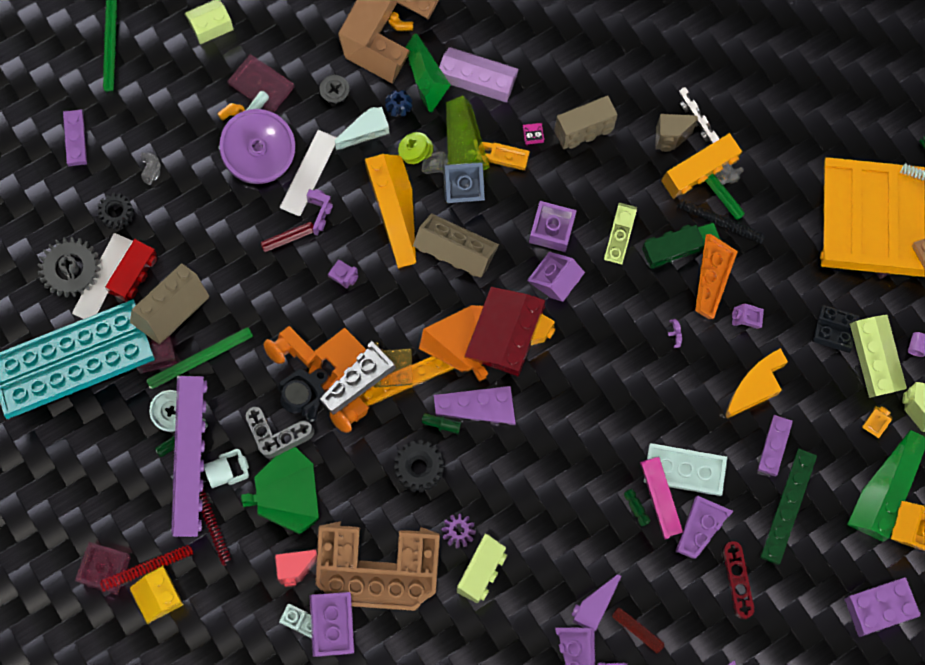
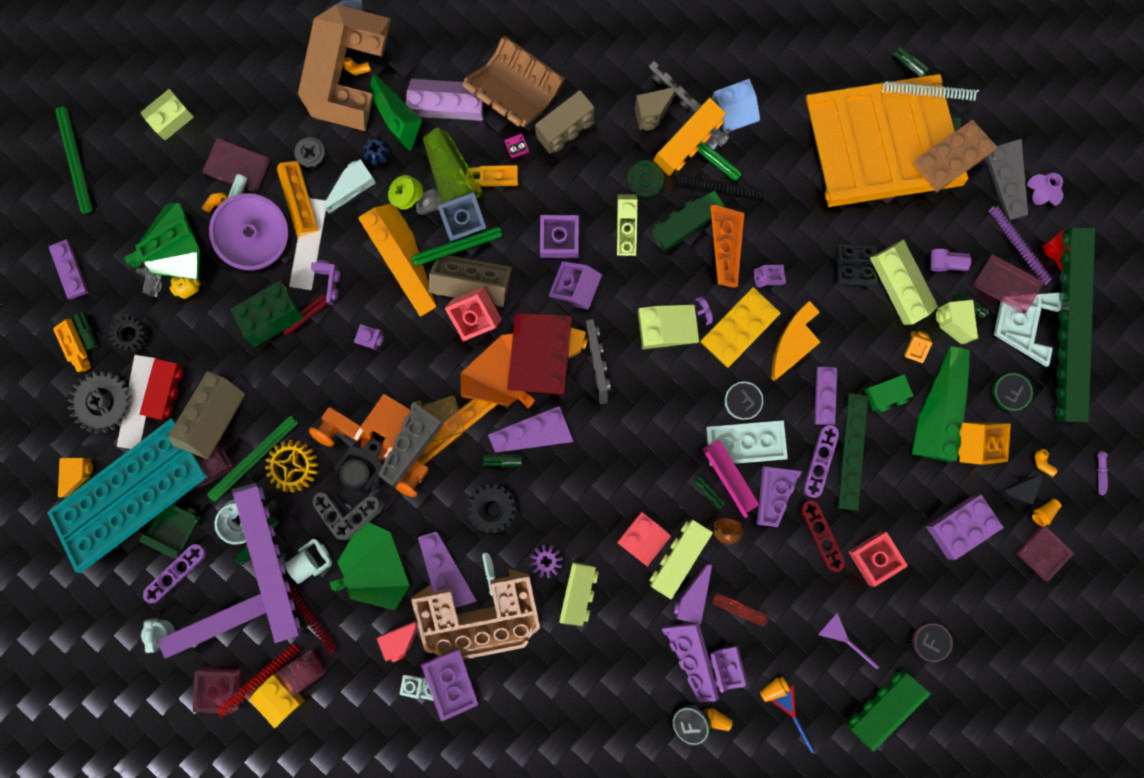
camera: 10 degrees left, 10 degrees up
none -> light orange hinge [53,319,91,372]
none -> light orange slope [58,458,93,497]
none -> dark green axle [74,312,98,351]
none -> green panel [124,203,200,280]
none -> dark green panel [139,500,202,559]
none -> light aqua piece [141,618,175,653]
none -> medium lavender beam [143,544,207,603]
none -> medium lavender tile [157,594,266,659]
none -> yellow head [170,277,200,299]
none -> dark green piece [230,280,304,348]
none -> yellow gear [265,440,319,492]
none -> light orange slope [277,161,319,237]
none -> clear pink brick [277,650,326,696]
none -> green axle [412,227,502,266]
none -> medium lavender wing [418,532,477,607]
none -> coral brick [445,286,501,341]
none -> medium nougat hinge [463,36,565,127]
none -> light aqua piece [482,553,496,596]
none -> flat silver wing [586,320,611,405]
none -> coral slope [617,512,671,567]
none -> dark green tile [627,160,664,198]
none -> yellowish green slope [638,305,699,349]
none -> yellowish green brick [649,520,713,599]
none -> yellow plate [701,287,781,368]
none -> light blue slope [712,79,760,133]
none -> clear orange hair [714,518,744,545]
none -> black tile [725,382,763,420]
none -> medium lavender beam [804,425,839,498]
none -> coral brick [848,531,908,587]
none -> green brick [864,374,913,413]

